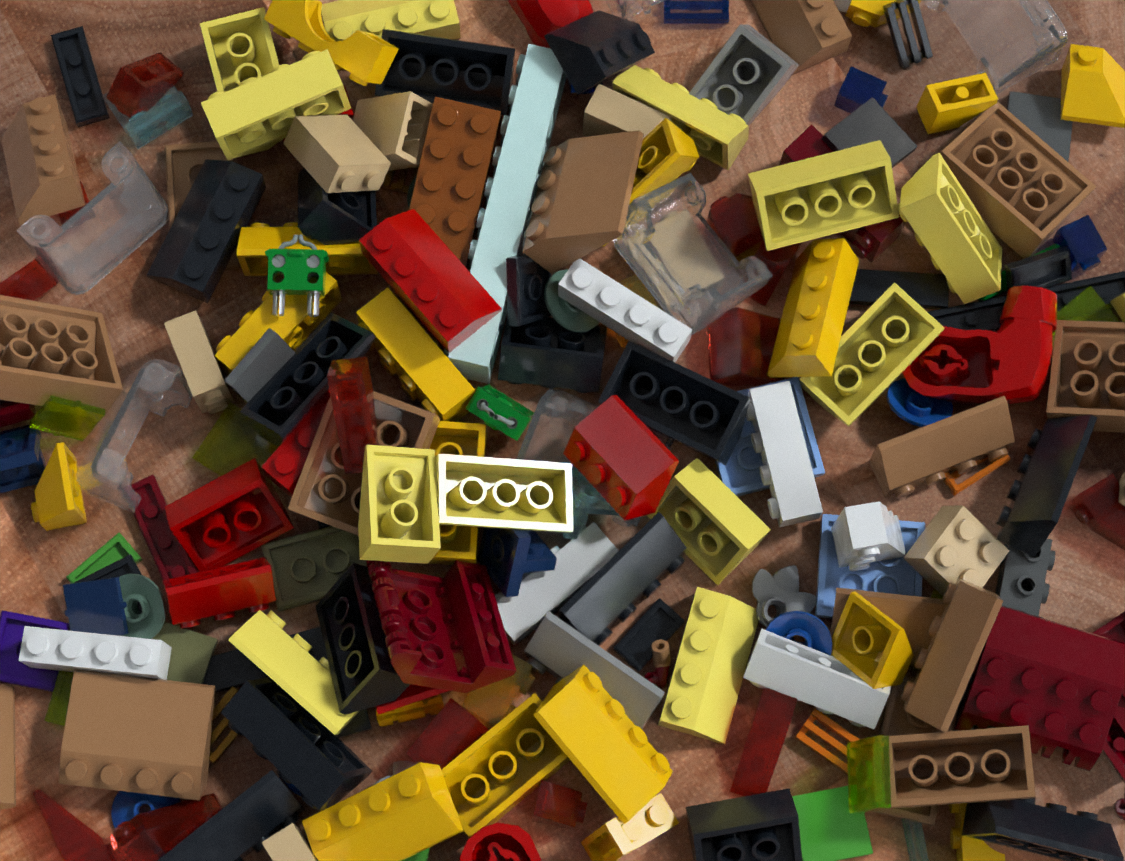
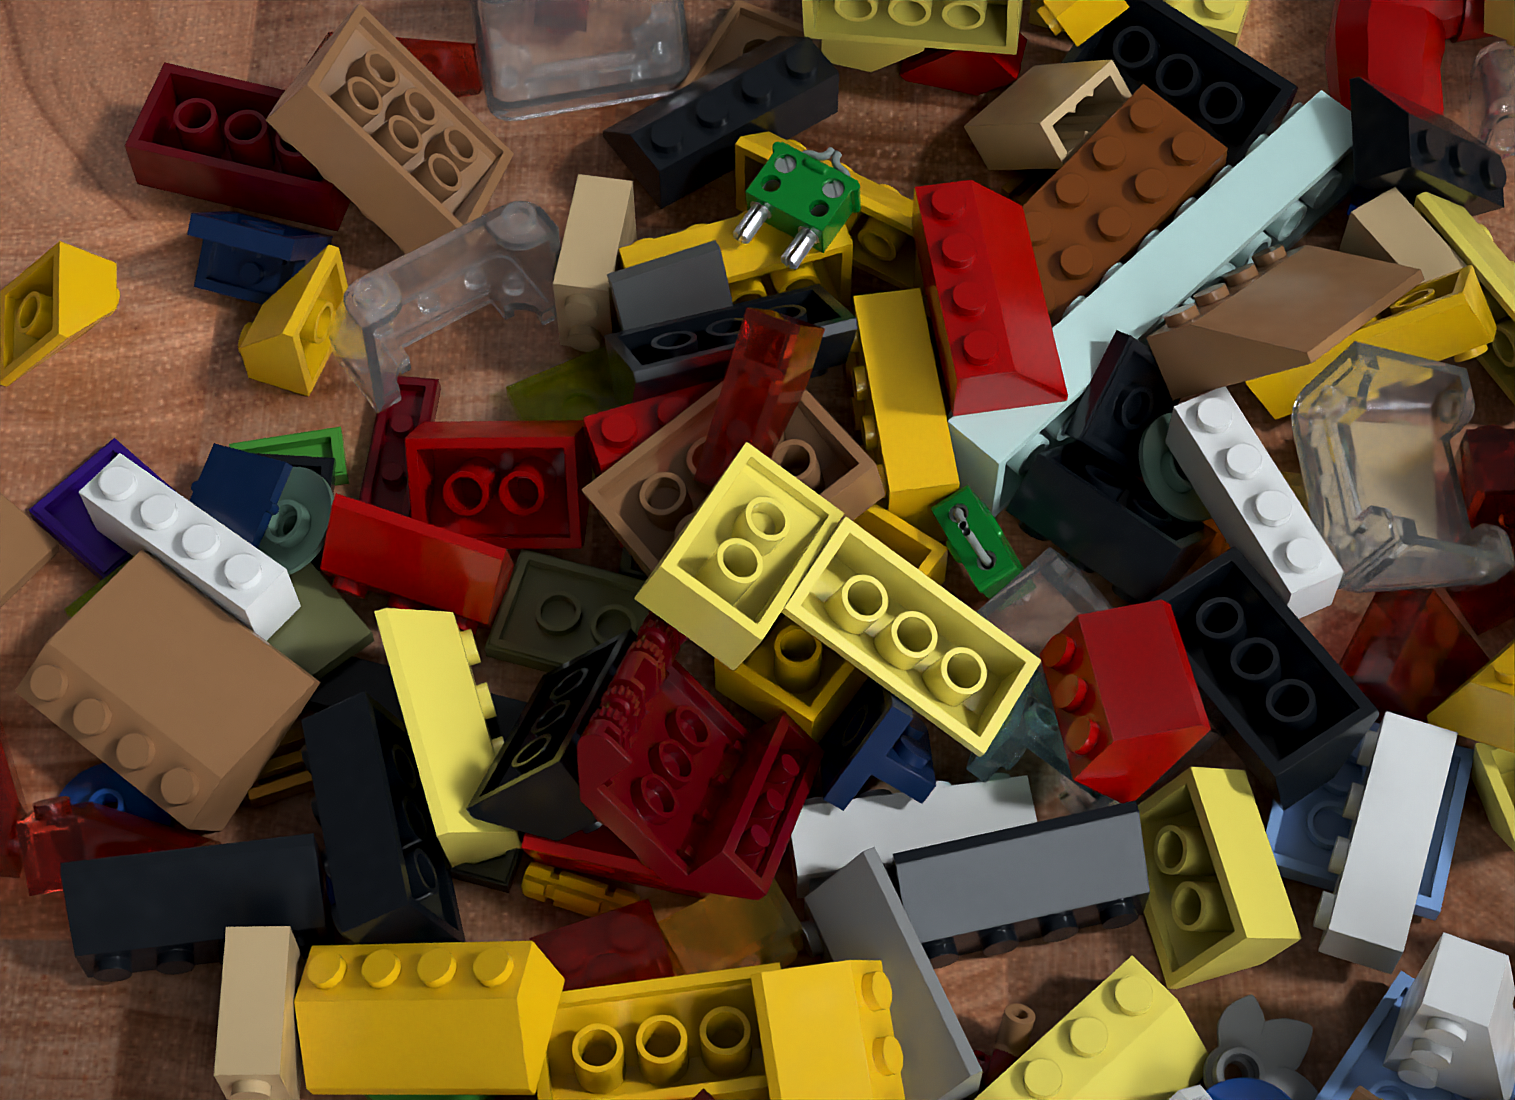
camera: 35 degrees right, 15 degrees down
clear neon green piece [29,395,105,441] -> none
tan brick [283,115,391,193] -> none
black slope [298,168,377,245] -> none
black tile [613,598,685,673] -> none

